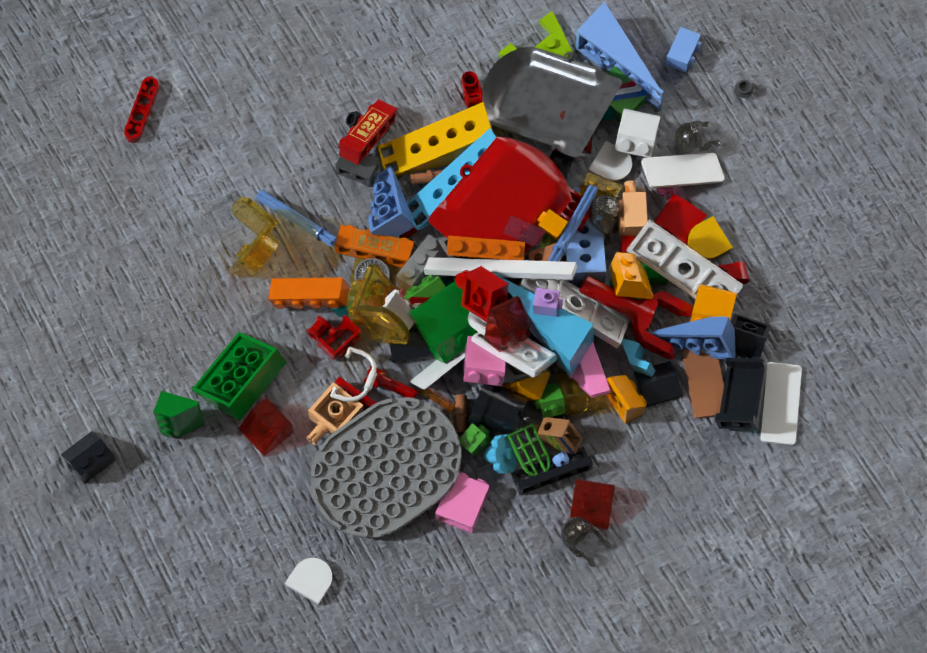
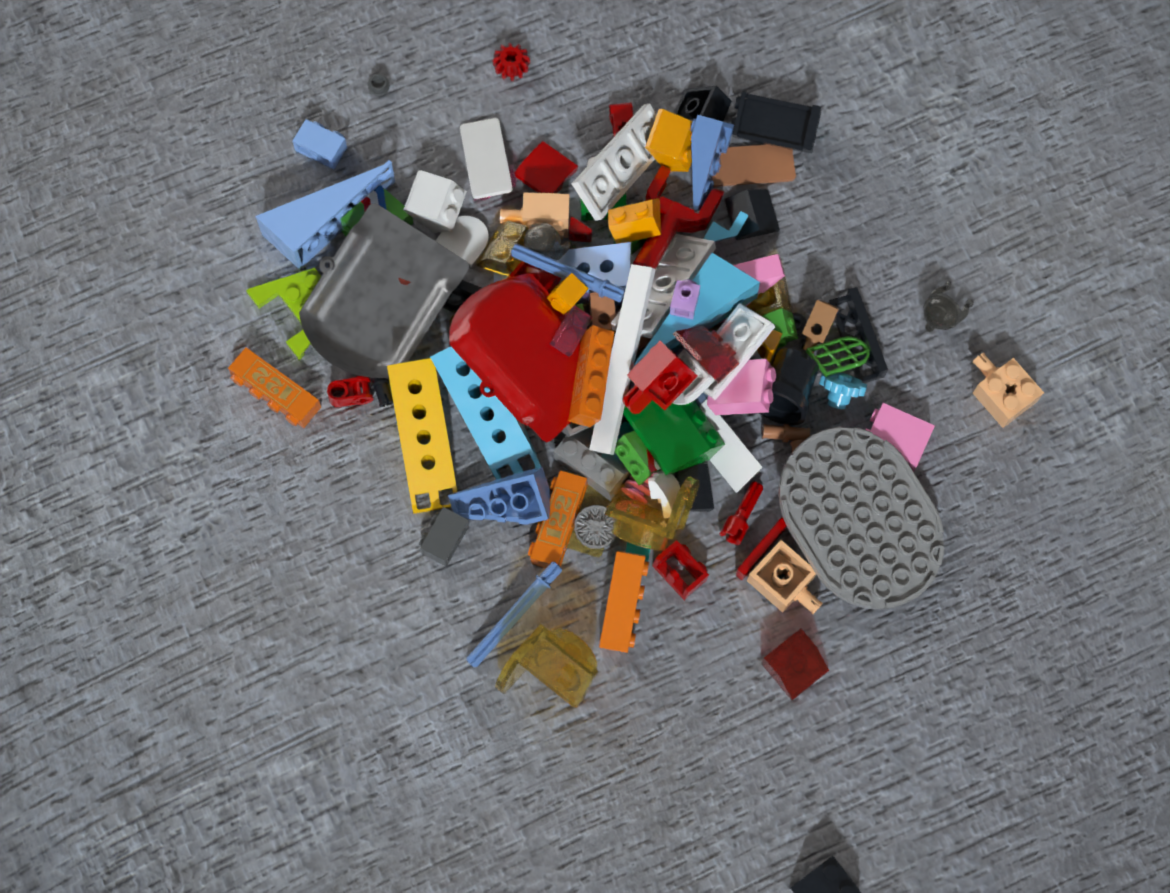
camera: 90 degrees left, 5 degrees up
red beam [124,77,159,143] -> none
green slope [153,391,204,438] -> none
green slope [191,332,287,421] -> none
white tile [285,558,332,605] -> none
red bush [306,316,331,341] -> none
white piece [330,347,377,402] -> none
red brick [338,99,397,165] -> none
black plate [346,111,362,128] -> none
nougat pin [410,170,443,186] -> none
clear orange wheel [419,388,455,413] -> none
bright green head [459,423,493,456] -> none
light blue hinge [552,451,569,467] -> none
clear red slope [569,479,615,530] -> none
light orange slope [606,375,647,424] -> none
clear smoke hair [674,121,722,154] -> none
yellow tile [688,216,733,260] -> none
white piece [760,362,802,446] -> none
none -> orange brick [228,347,321,428]
none -> red gear [493,42,530,82]
none -> light nougat brick [972,352,1044,428]

